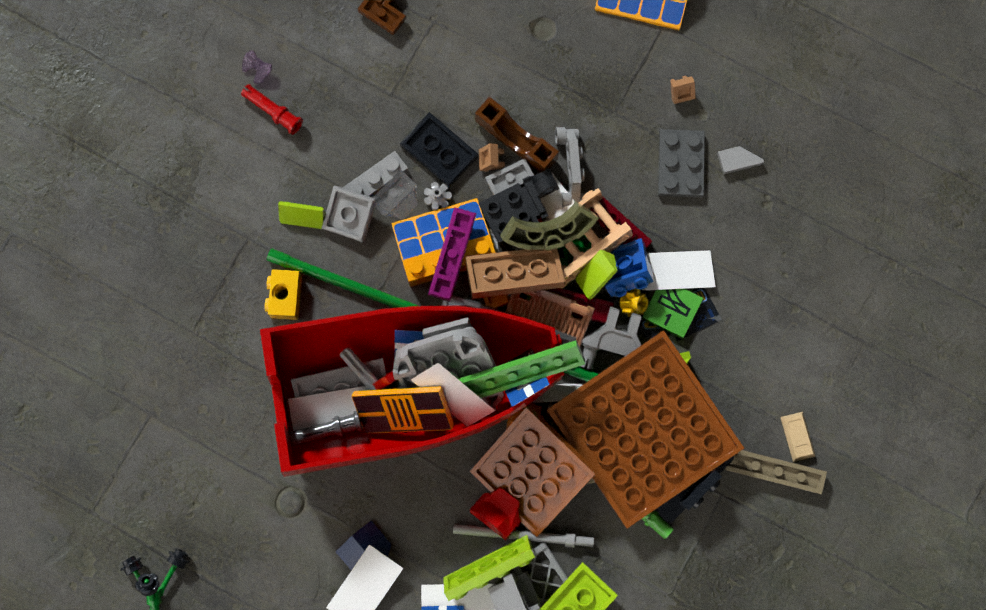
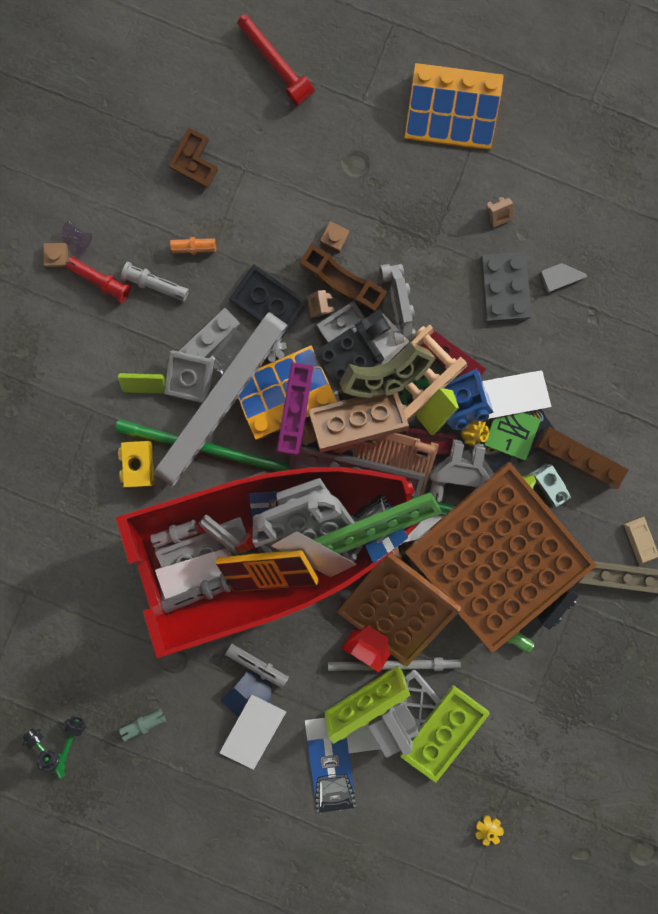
camera: 10 degrees left, 10 degrees up
none -> medium nougat plate [44,243,68,267]
none -> sand green pin [119,709,166,742]
none -> light grey pin [121,261,189,302]
none -> light grey pin [151,520,199,549]
none -> light grey beam [153,312,288,487]
none -> orange pin [170,237,216,255]
none -> light grey pin [225,643,289,689]
none -> medium nougat tile [301,419,317,446]
none -> medium nougat plate [320,221,350,252]
none -> light aqua leg [530,463,571,508]
none -> reddish brown brick [533,427,629,489]

